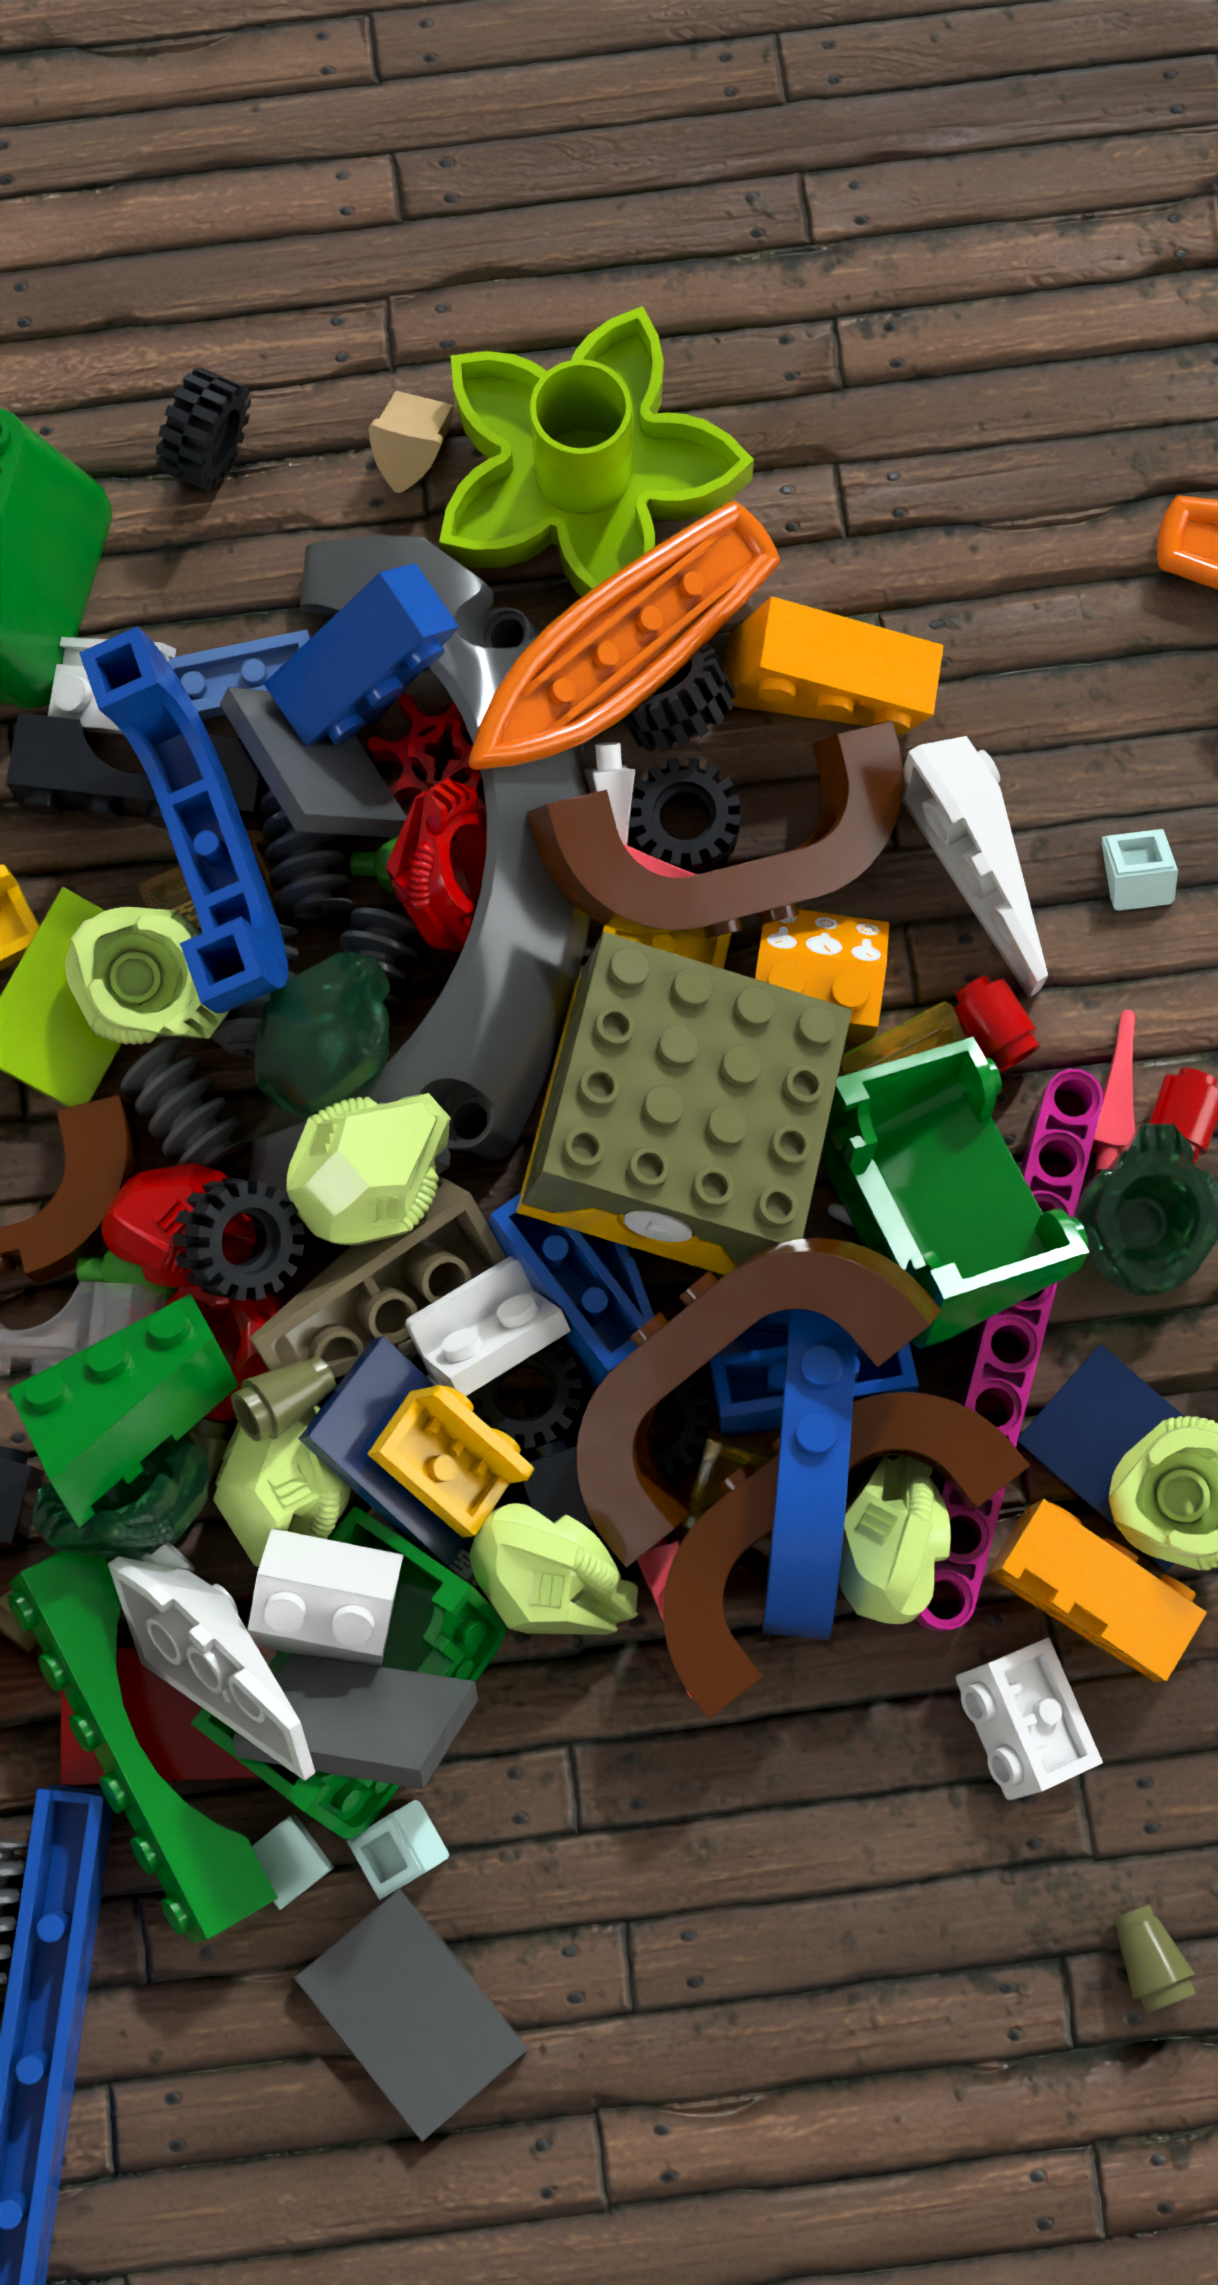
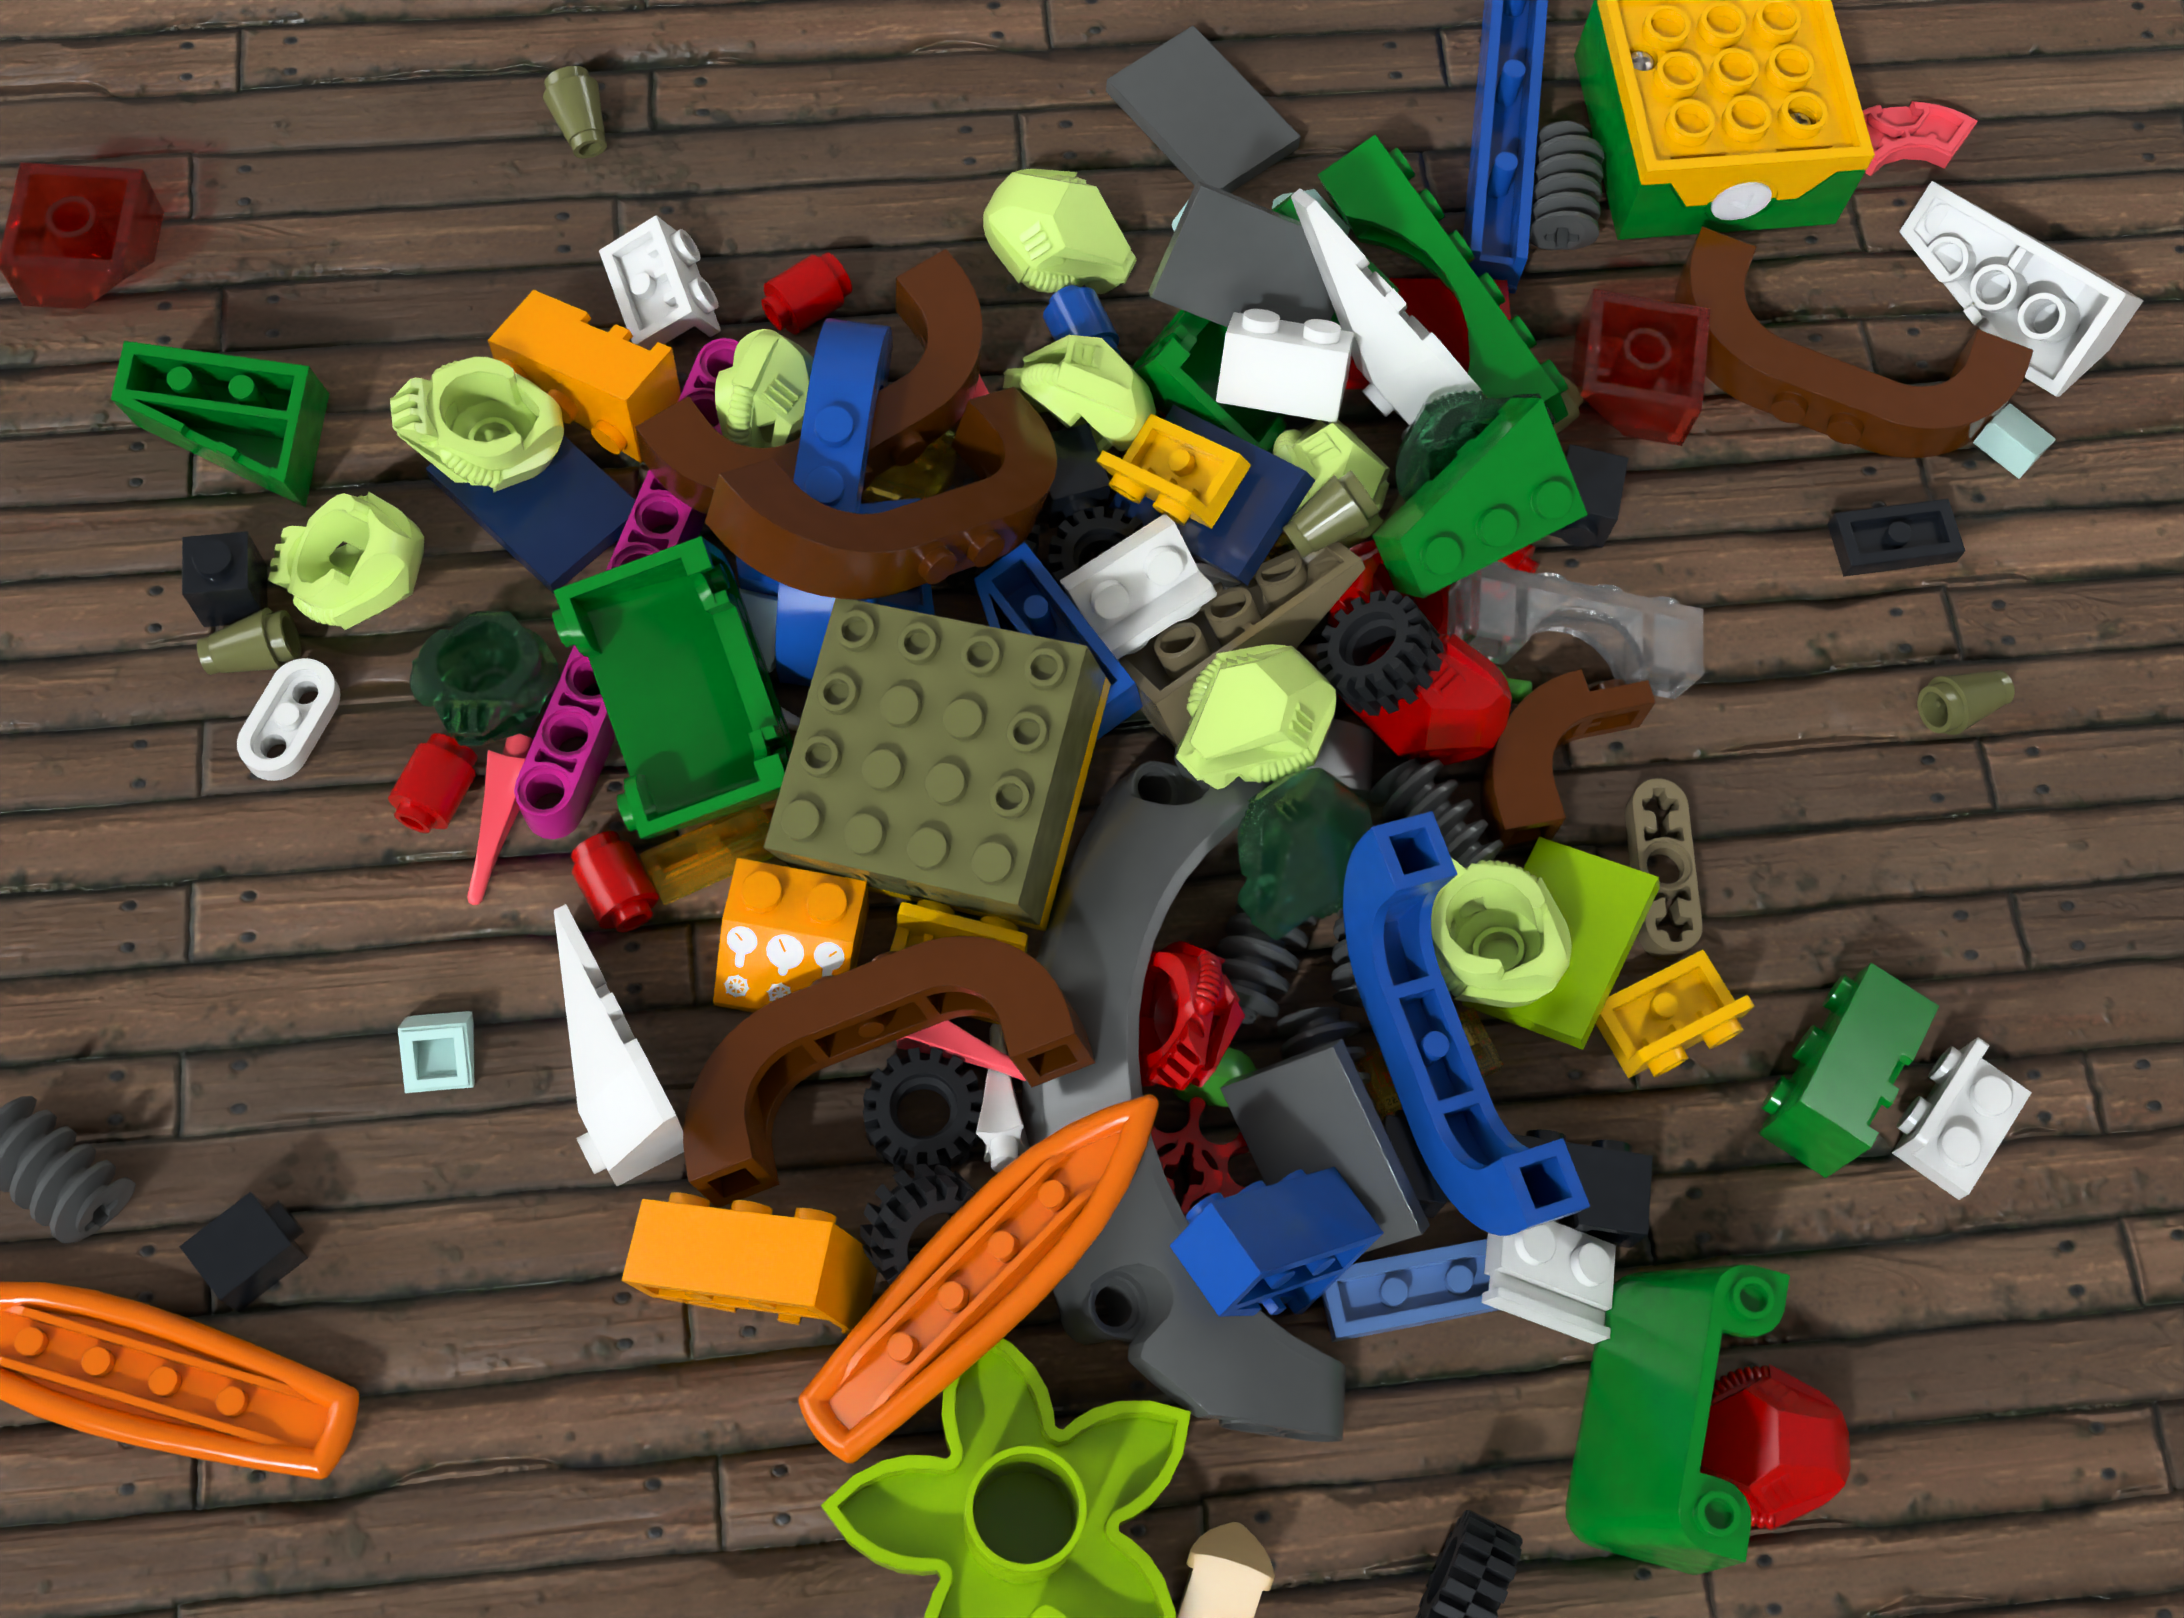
camera: 170 degrees right, 10 degrees down
none -> red brick [761,252,852,335]
none -> yellowish green helmet [983,169,1137,294]
none -> blue brick [1043,285,1120,355]

